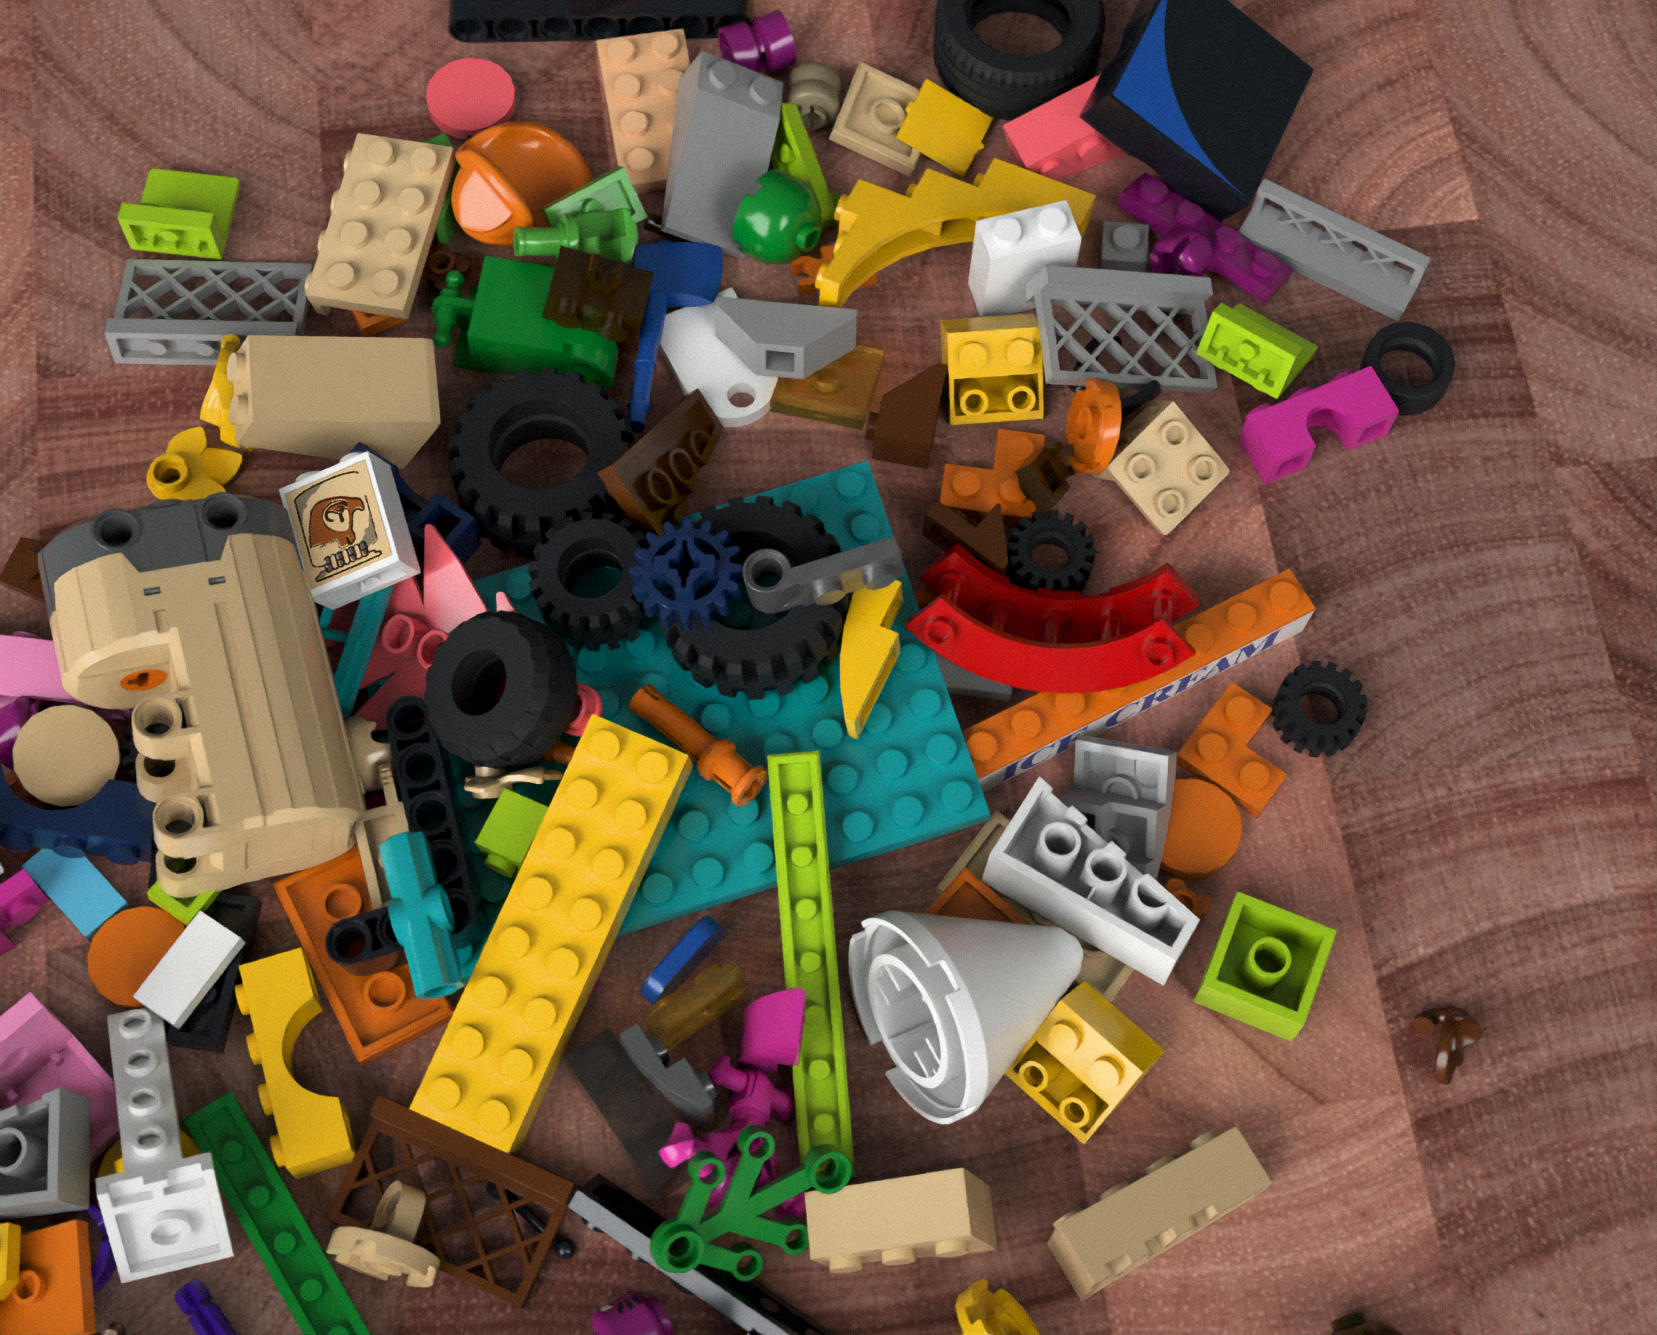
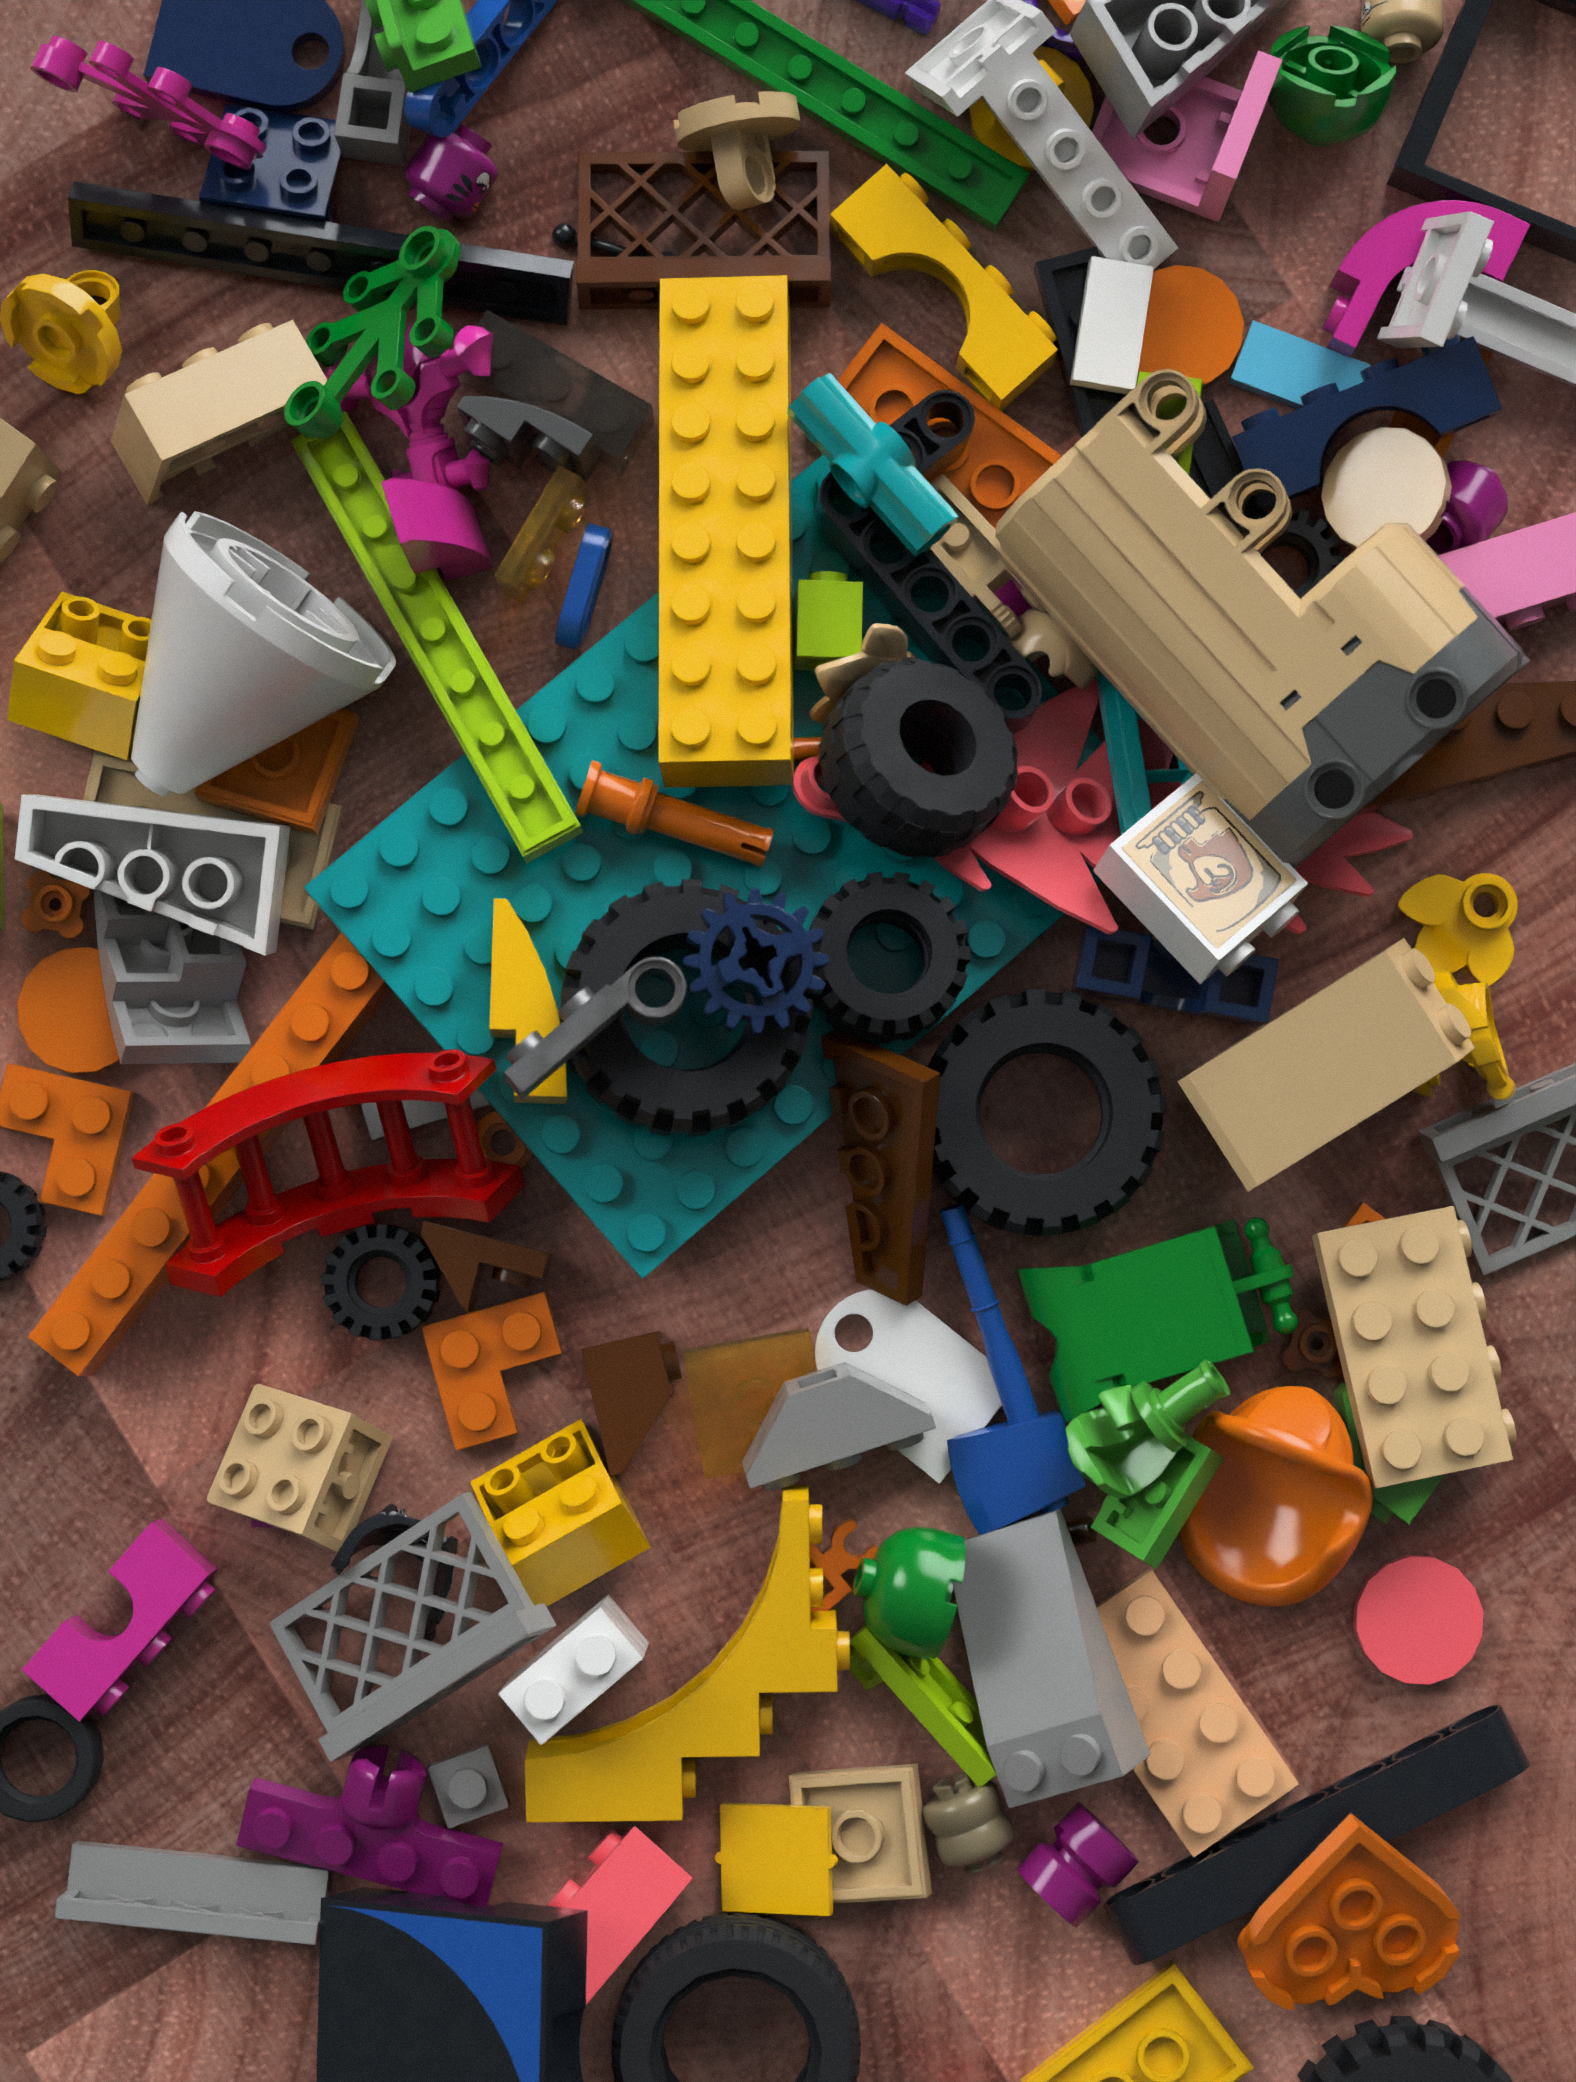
camera: 160 degrees right, 20 degrees up
dark brown brick [542,246,654,343] -> none
dark brown plate [1015,442,1076,513] -> none
orange tile [1065,378,1122,475] -> none
lime bracket [1196,302,1318,399] -> none

